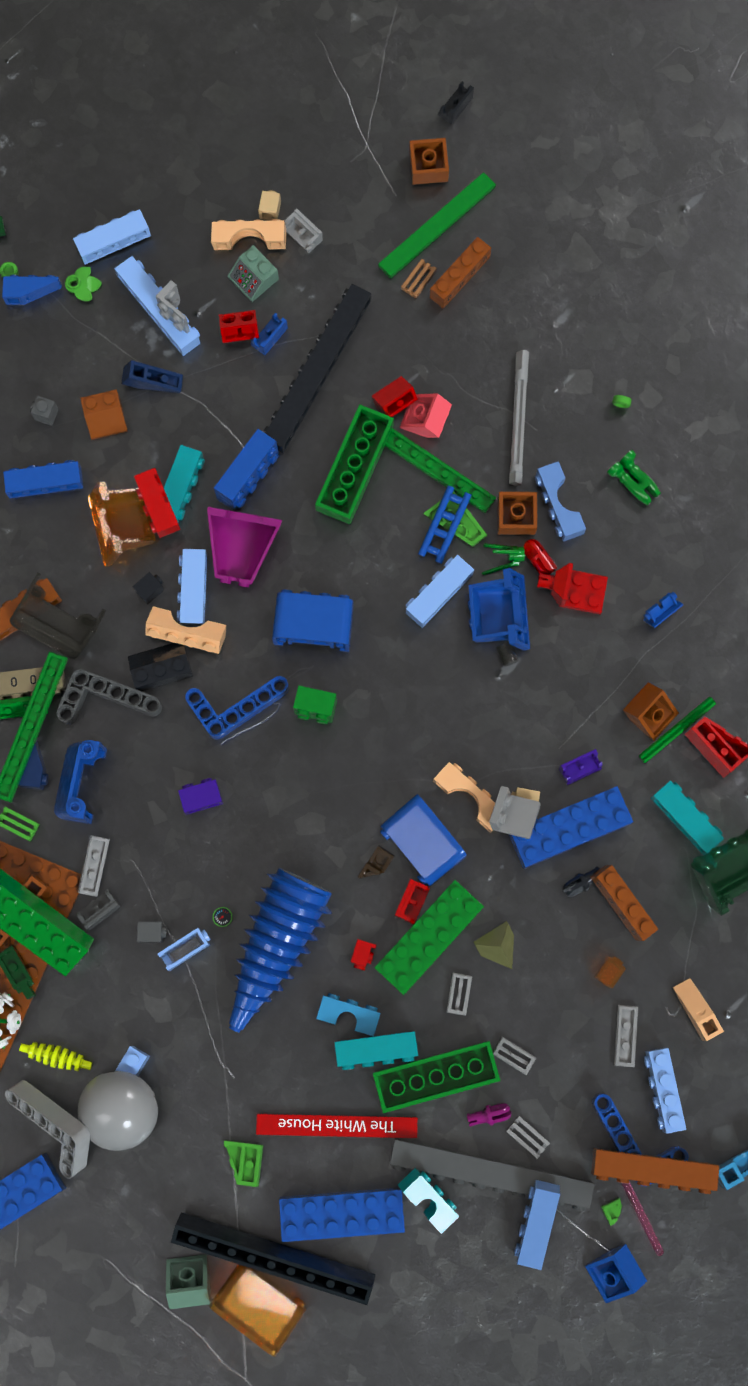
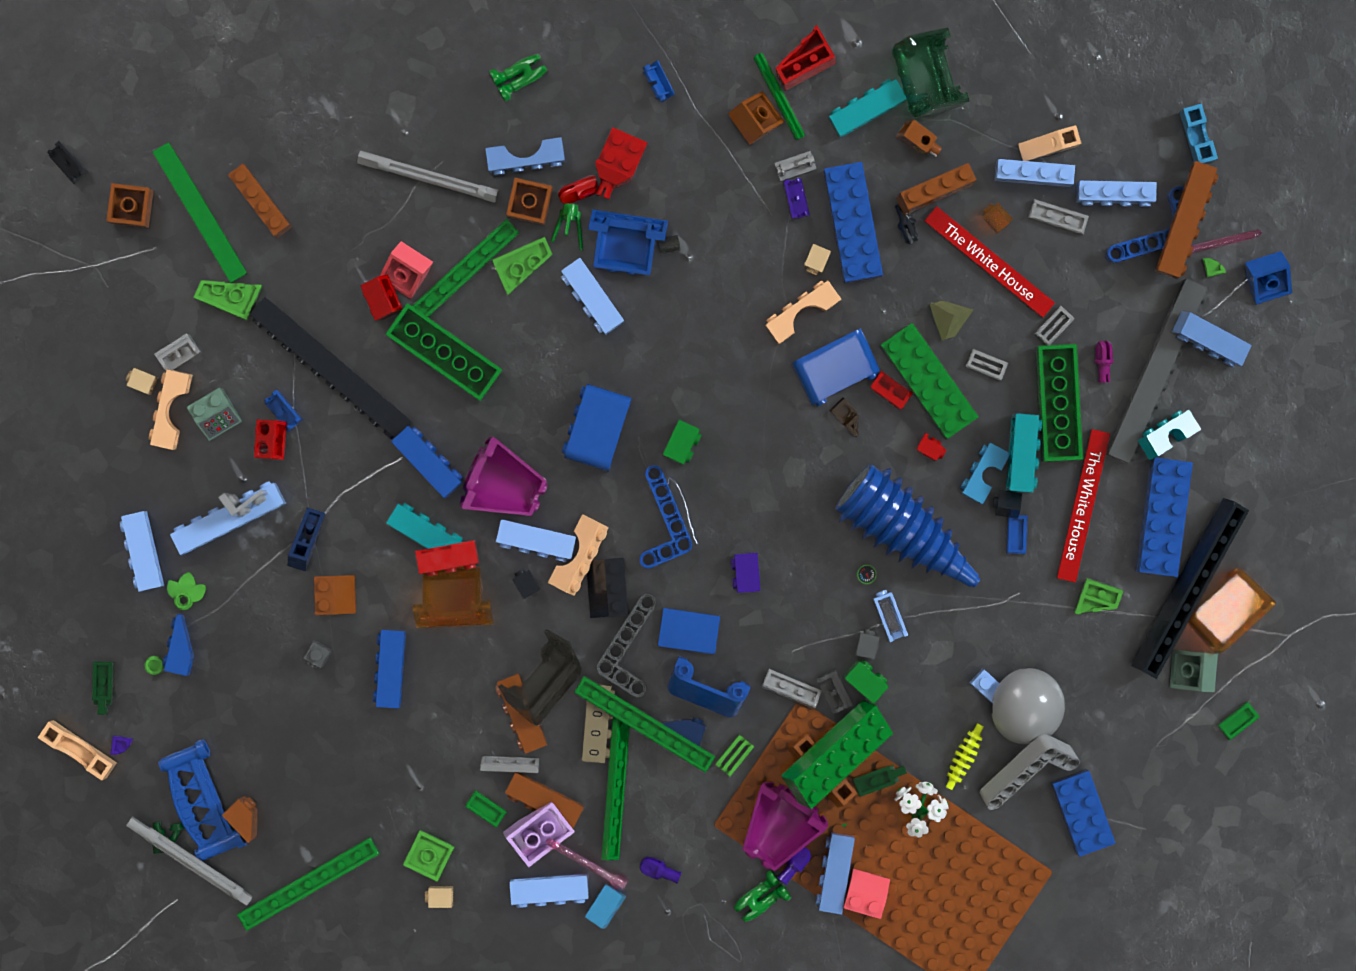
camera: 80 degrees left, 10 degrees up
medium nougat tile [401,259,437,299] -> none
blue bar [418,485,472,564] -> none
light grey bracket [489,786,541,839] -> none
light grey tile [506,1116,550,1159] -> none
bright green tile [612,395,632,408] -> none
none -> bright green wing [193,280,263,321]
none -> blue tile [658,608,720,654]
none -> light grey hinge [774,151,816,181]
none -> green brick [843,660,889,704]
none -> dark orange torso [896,119,942,157]
none -> red tile [924,206,1055,318]
none -> black brick [993,490,1022,519]
none -> light blue brick [994,159,1075,187]
none -> blue tile [1006,515,1027,554]
none -> green tile [1217,702,1260,741]

